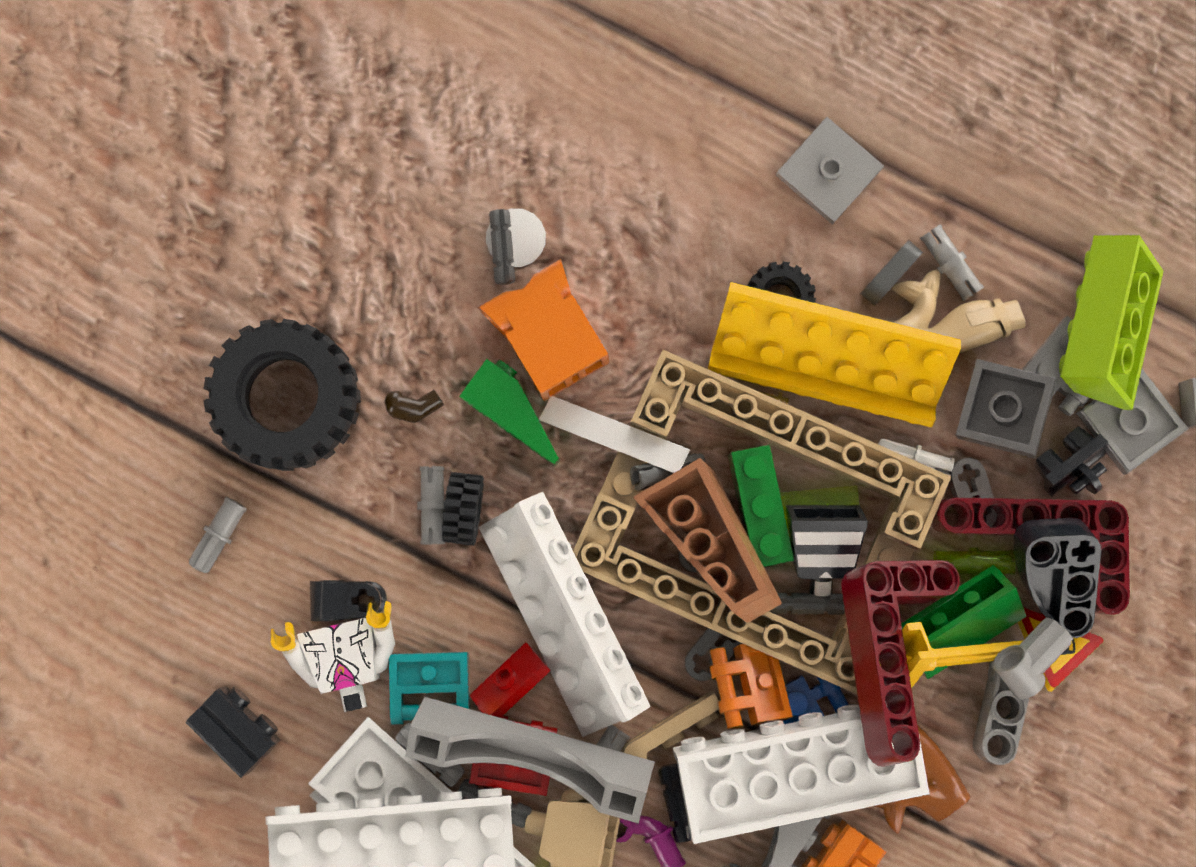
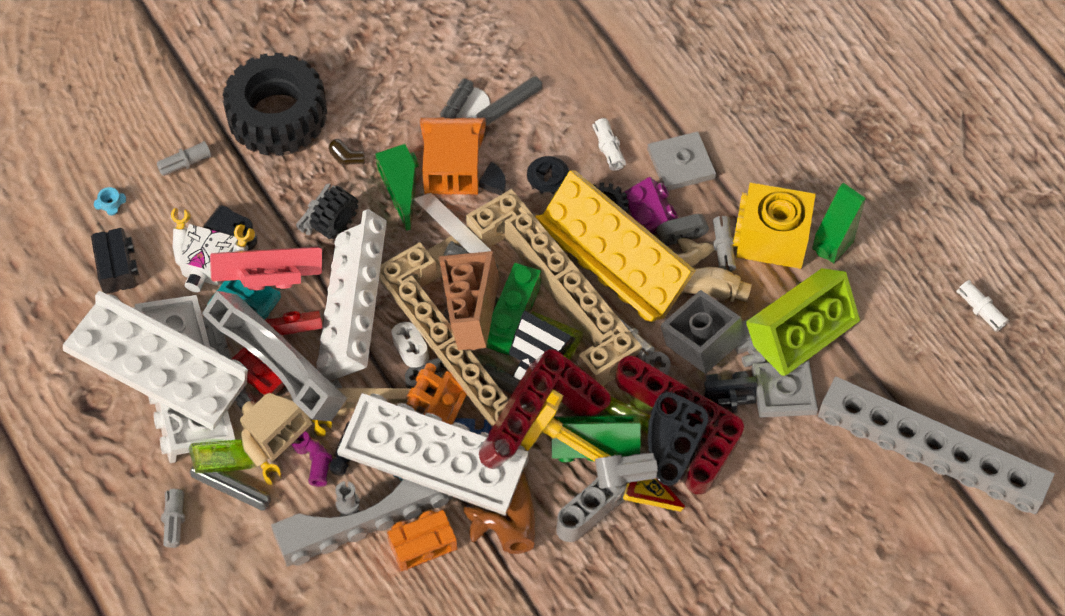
camera: 30 degrees right, 25 degrees down
none -> medium azure plate [94,187,126,216]
none -> coral bracket [210,247,322,290]
none -> white beam [392,322,429,367]
none -> dark grey axle [476,76,542,126]
none -> black tile [479,162,506,195]
none -> black gear [527,156,569,195]
none -> white pin [592,118,626,171]
none -> magenta bracket [624,177,678,235]
none -> yellow brick [733,183,816,269]
none -> green slope [812,183,866,264]

